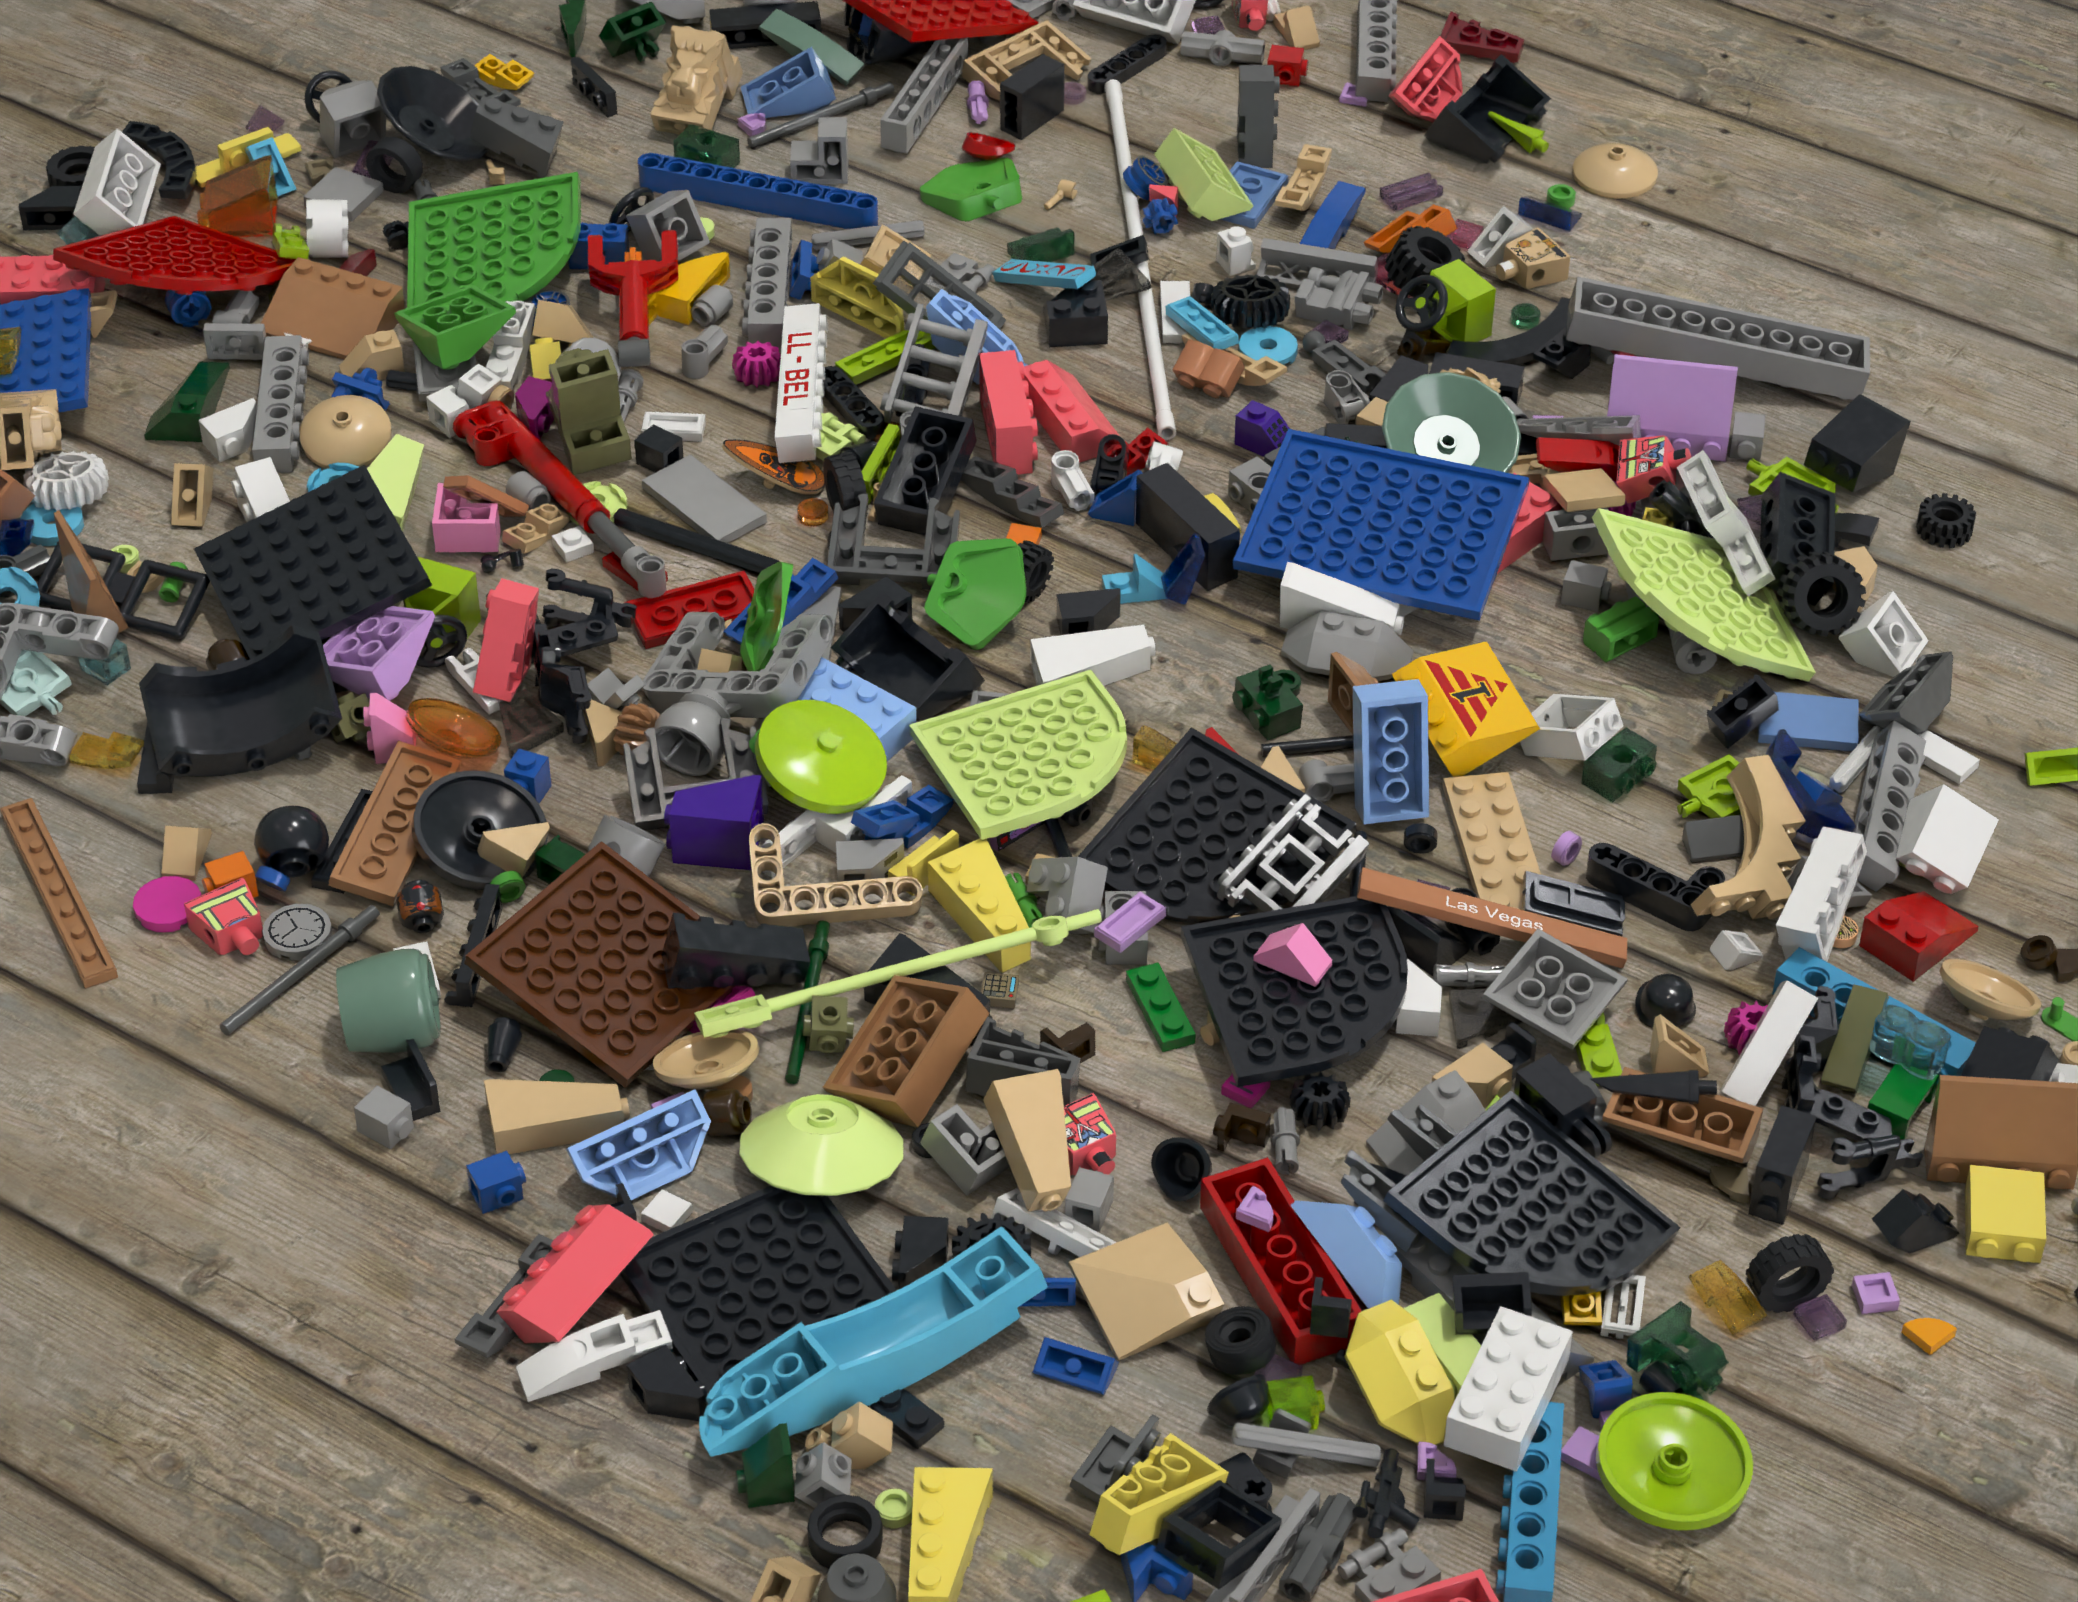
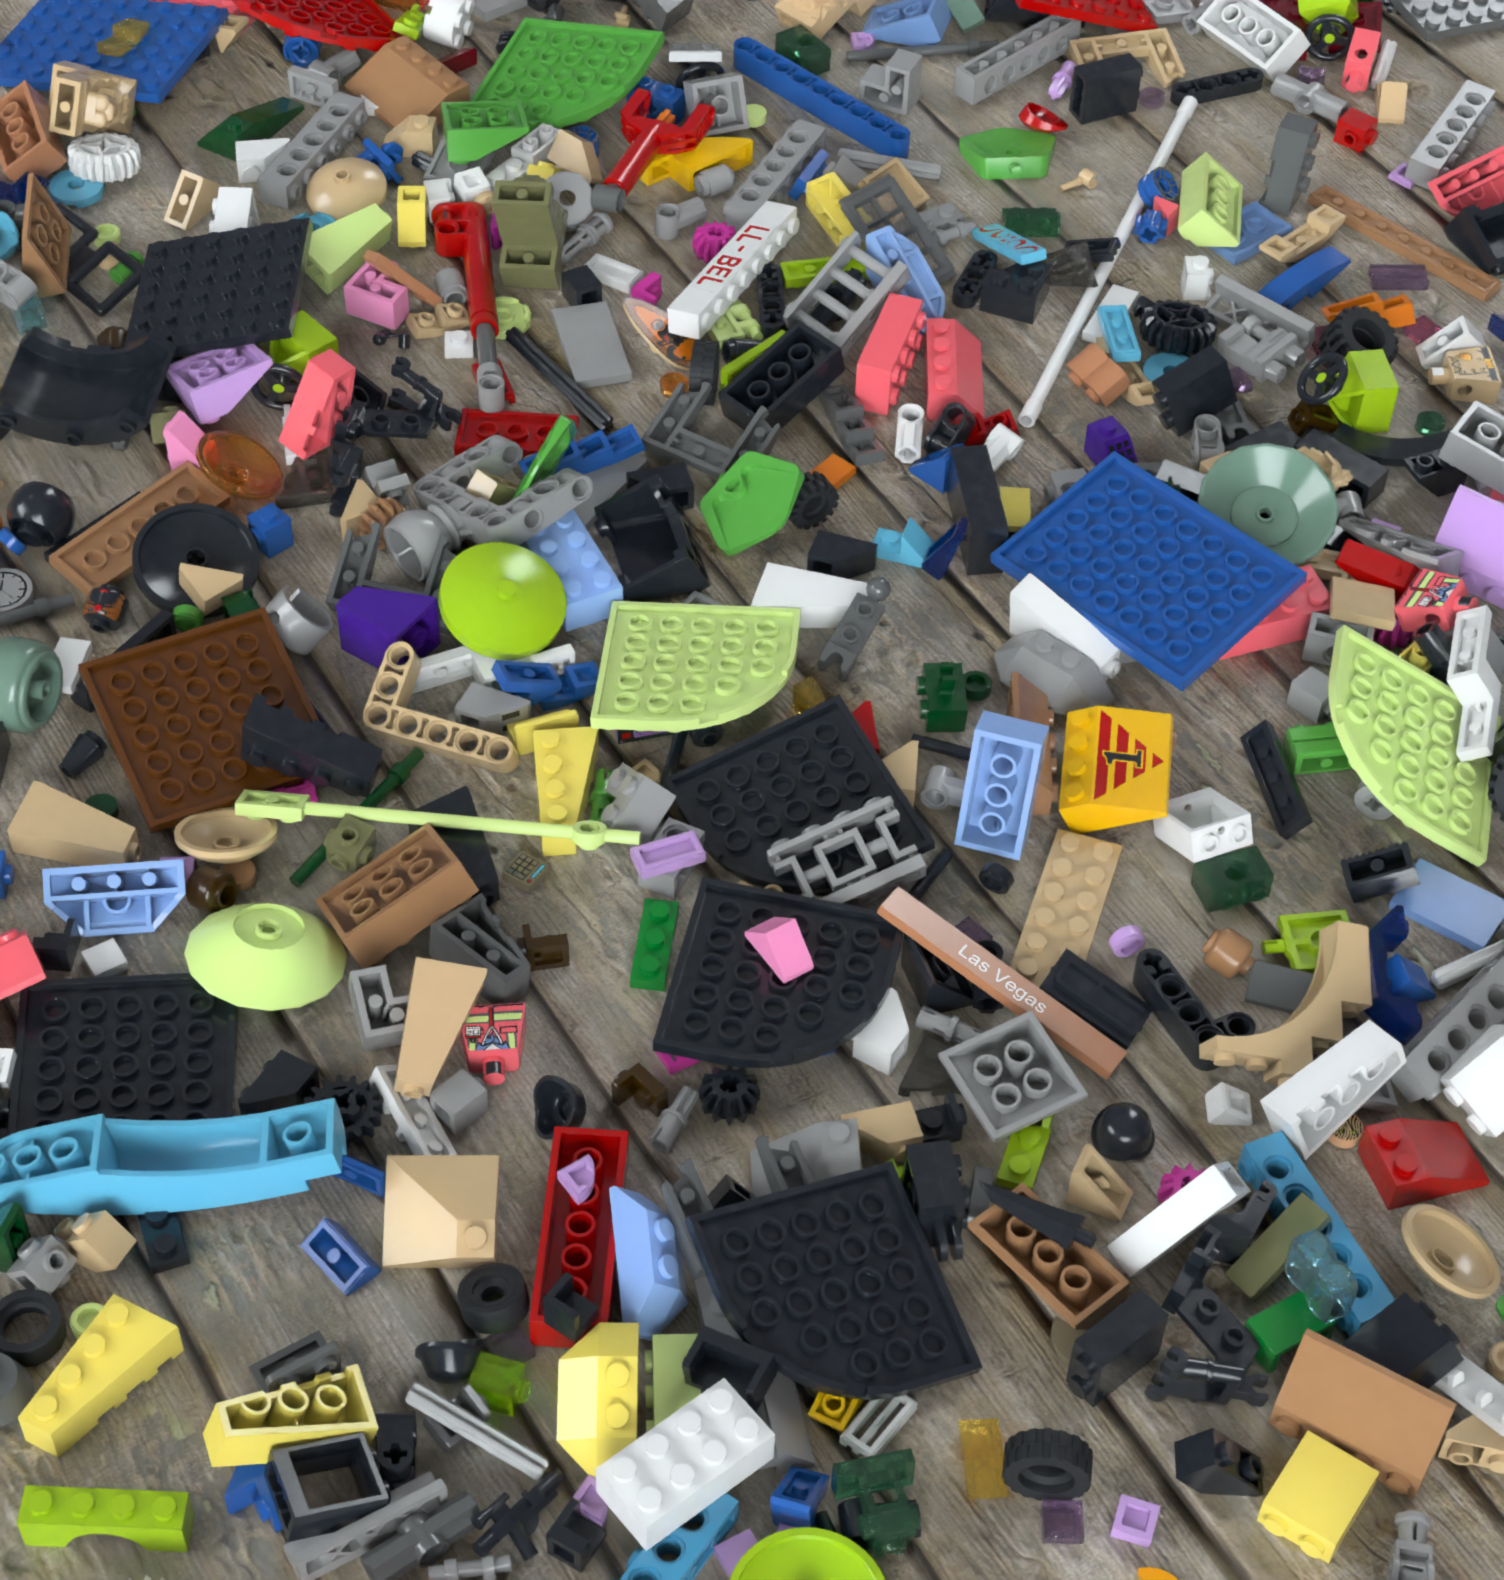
camera: 25 degrees right, 5 degrees up
none -> light yellow slope [397,186,428,248]
none -> dark pink bracket [631,271,662,306]
none -> tile [667,43,722,62]
none -> dark grey plate [817,577,891,682]
none -> black beam [952,250,998,309]
none -> black brick [1151,345,1238,437]
none -> medium nougat head [1201,927,1255,979]
none -> black plate [1240,719,1313,840]
none -> medium nougat tile [1307,184,1502,302]

